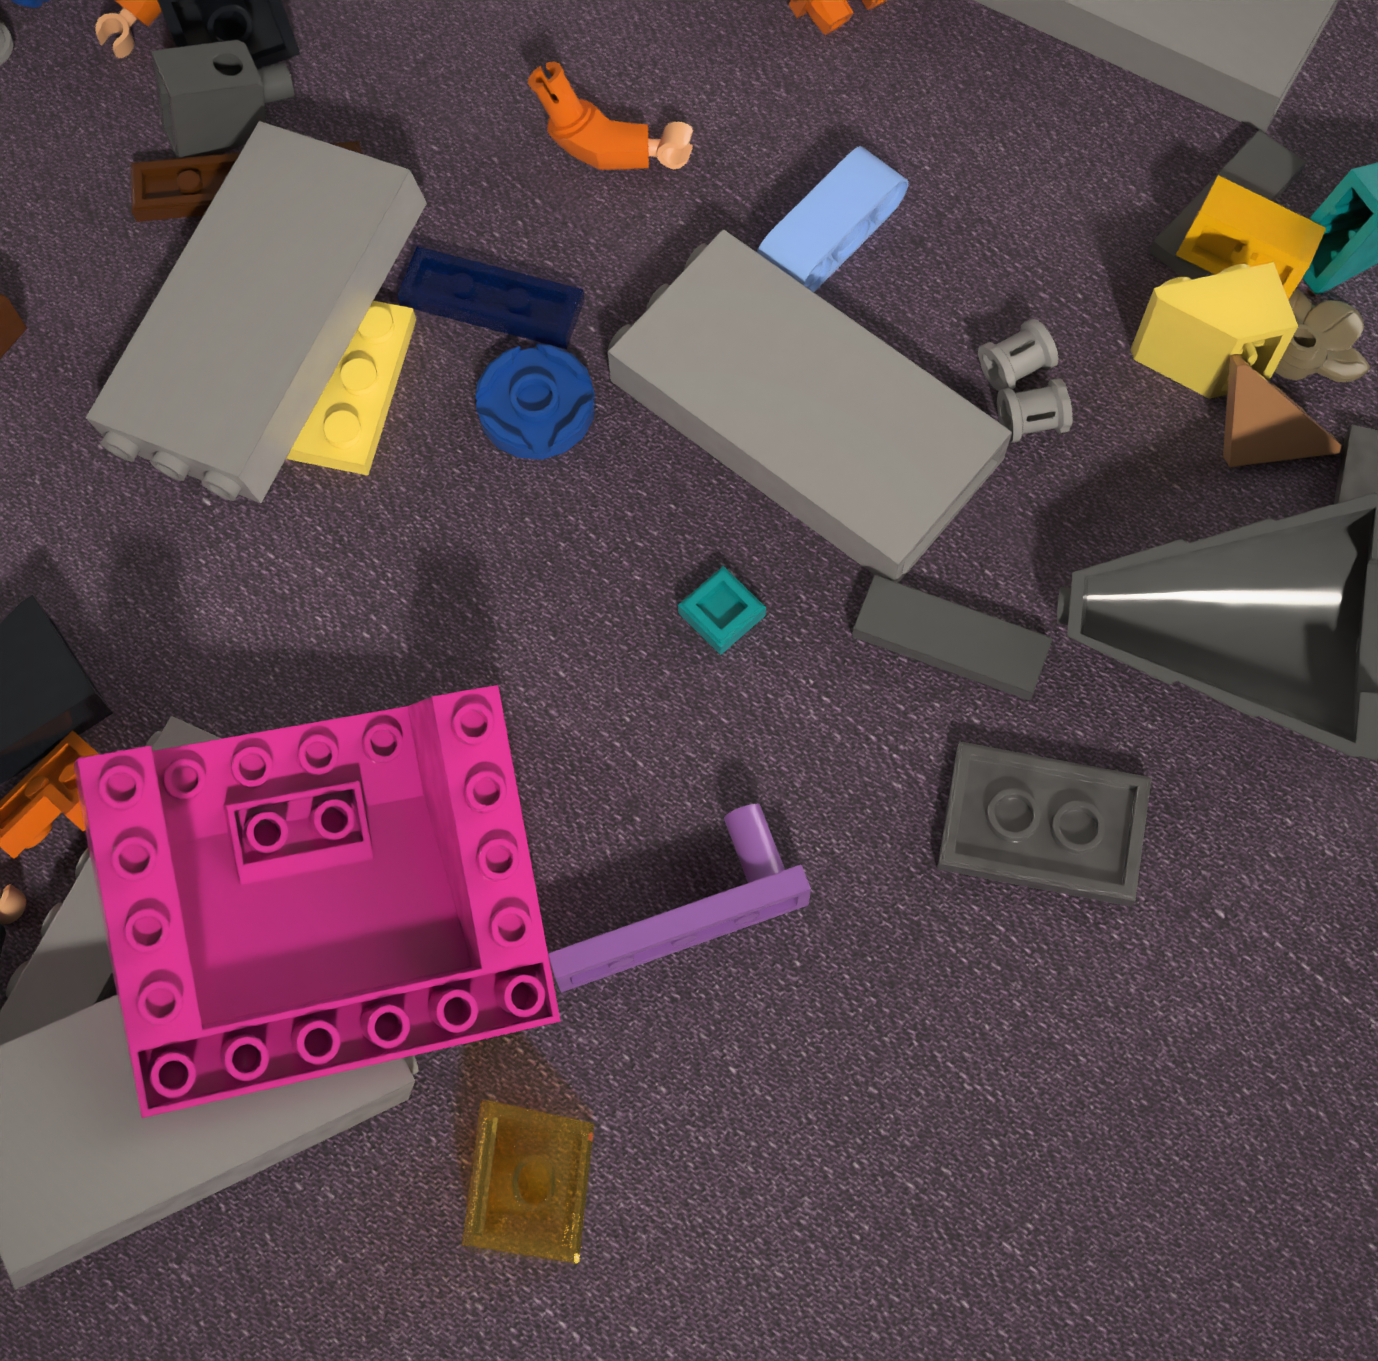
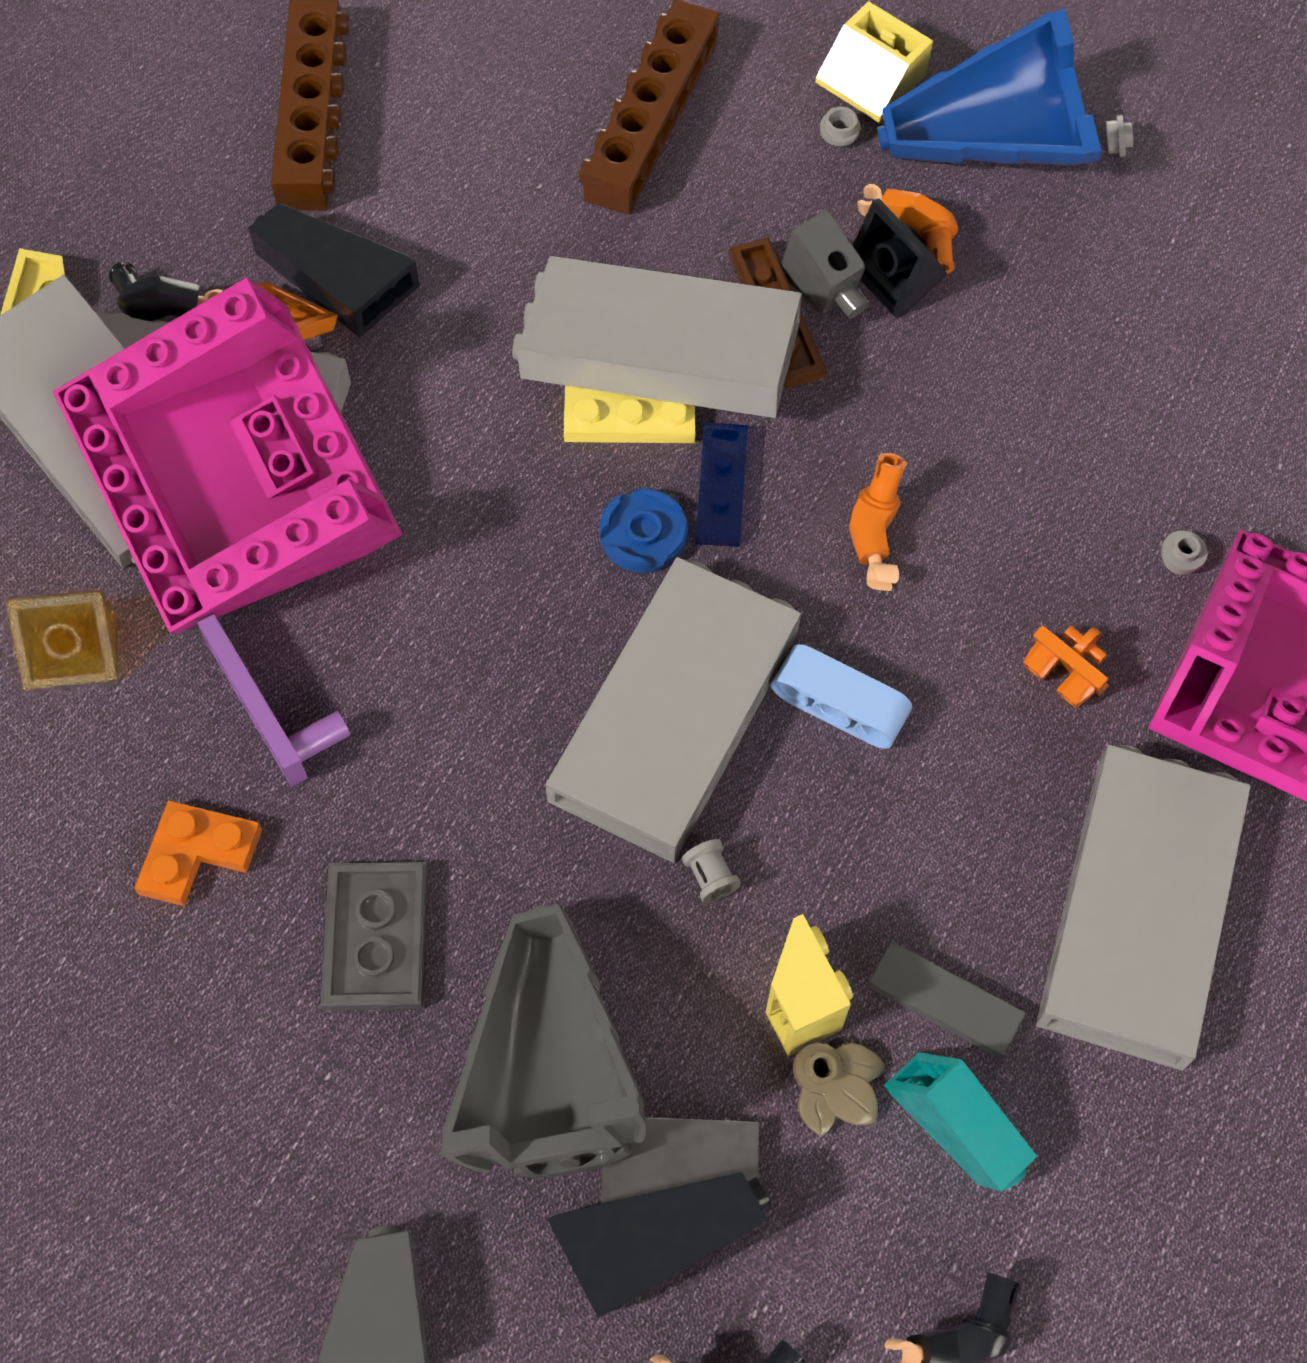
camera: 75 degrees right, 5 degrees down
teal tile [678,566,766,655] -> none
dark grey tile [852,575,1053,701] -> none
light grey bush [978,318,1059,391] -> none
yellow hinge [1176,175,1326,300] -> none
medium nougat tile [1223,355,1341,467] -> none
none -> orange plate [134,800,262,906]

